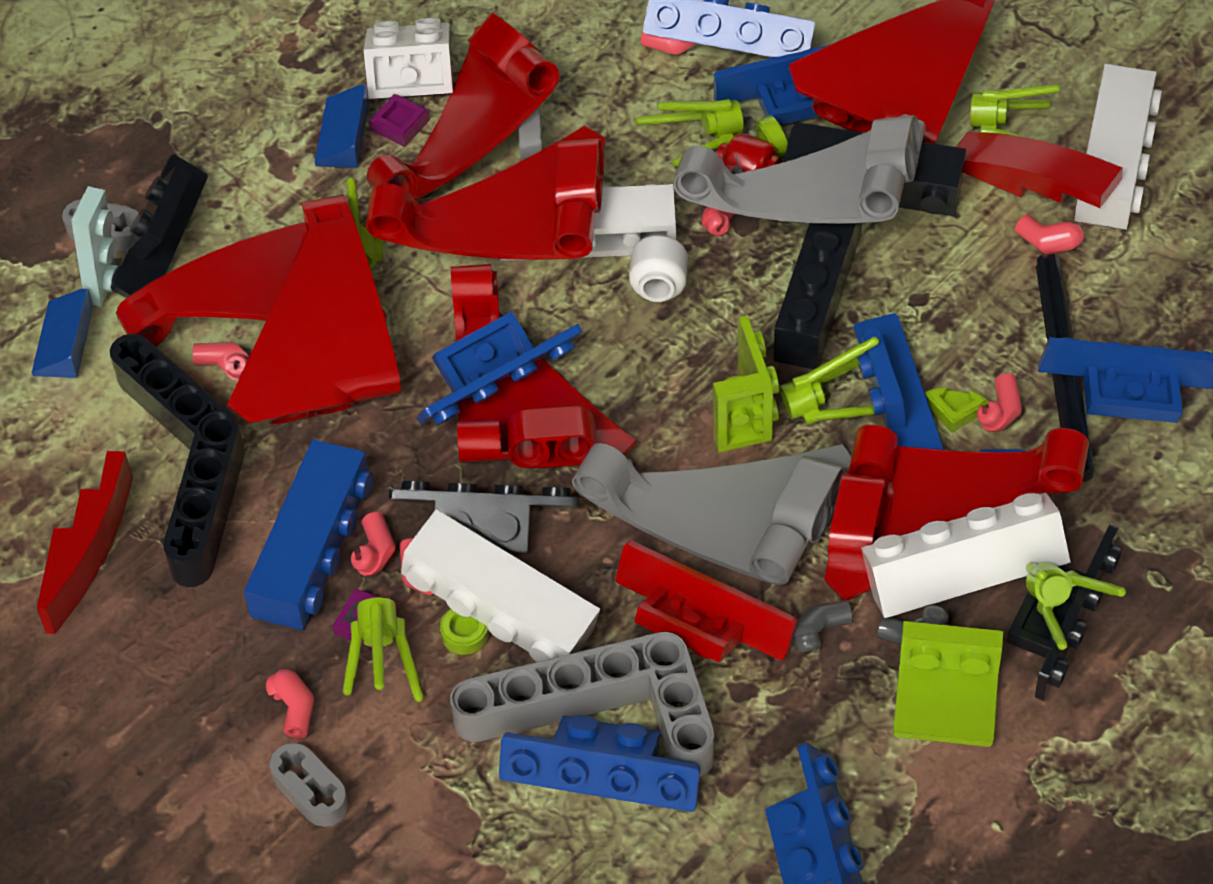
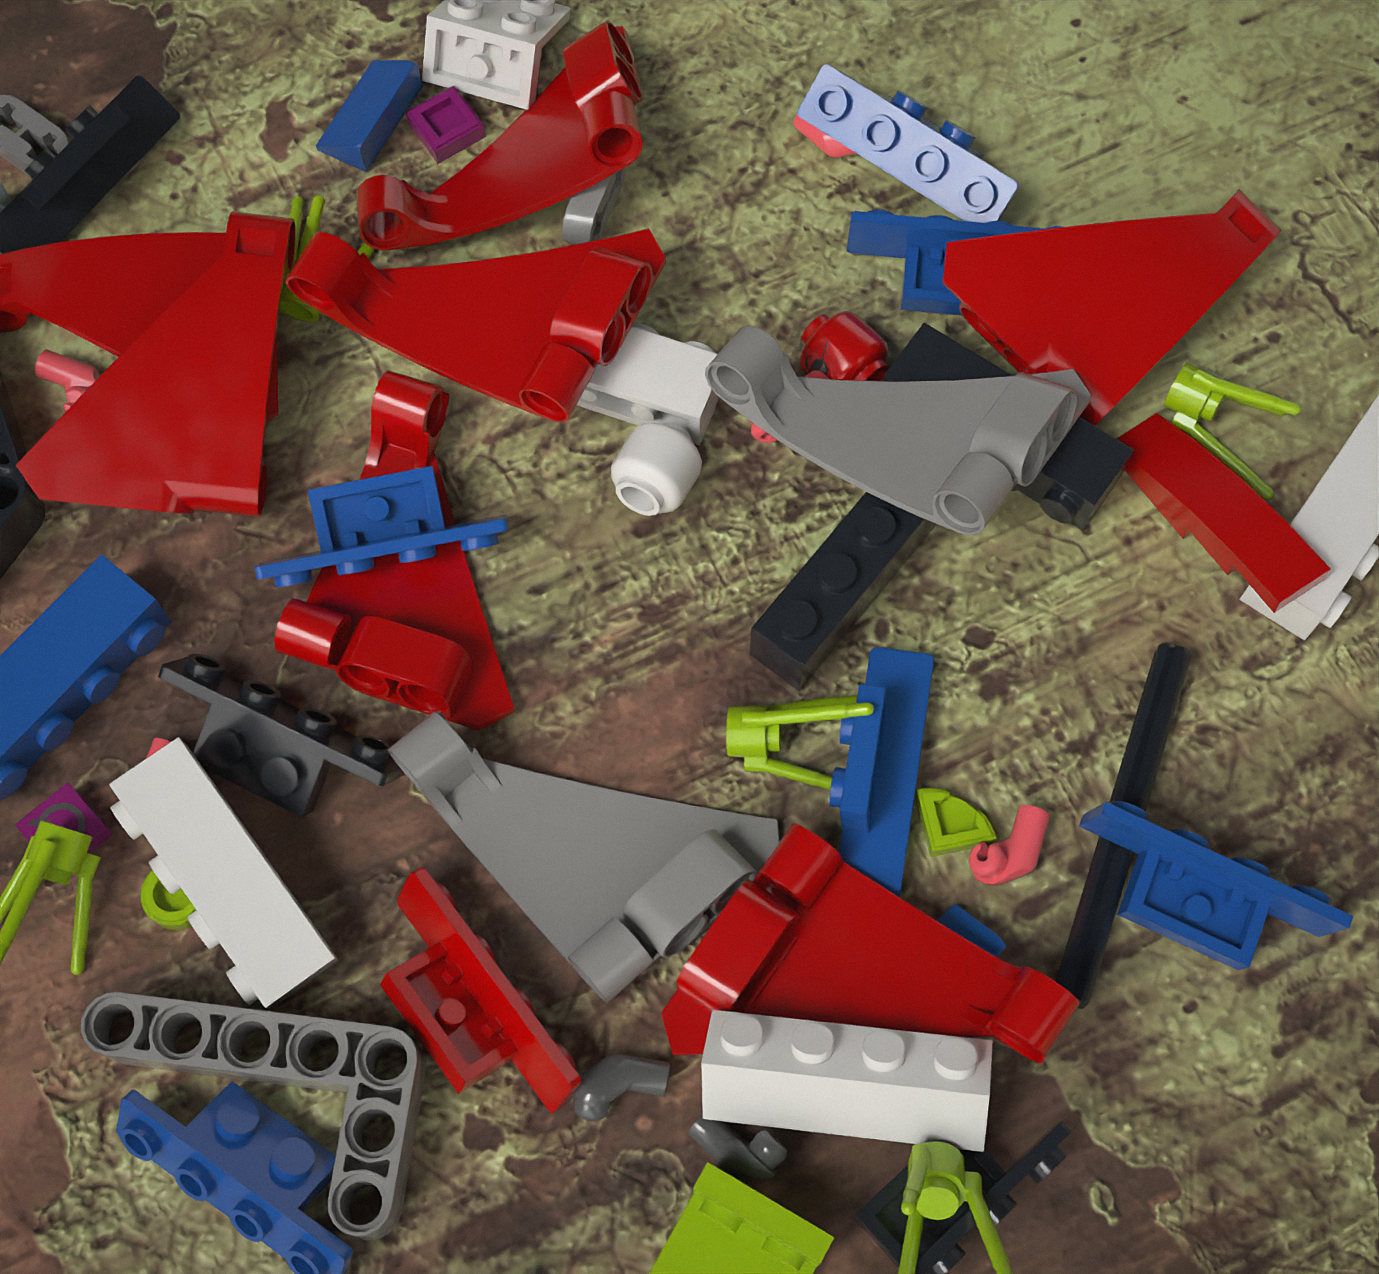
camera: 20 degrees right, 15 degrees up
coral arm [351,512,396,576] -> none
lime plant [635,99,744,167] -> none
lime bracket [713,315,779,453] -> none
lime tile [755,115,788,157] -> none
coral arm [1014,214,1084,255] -> none

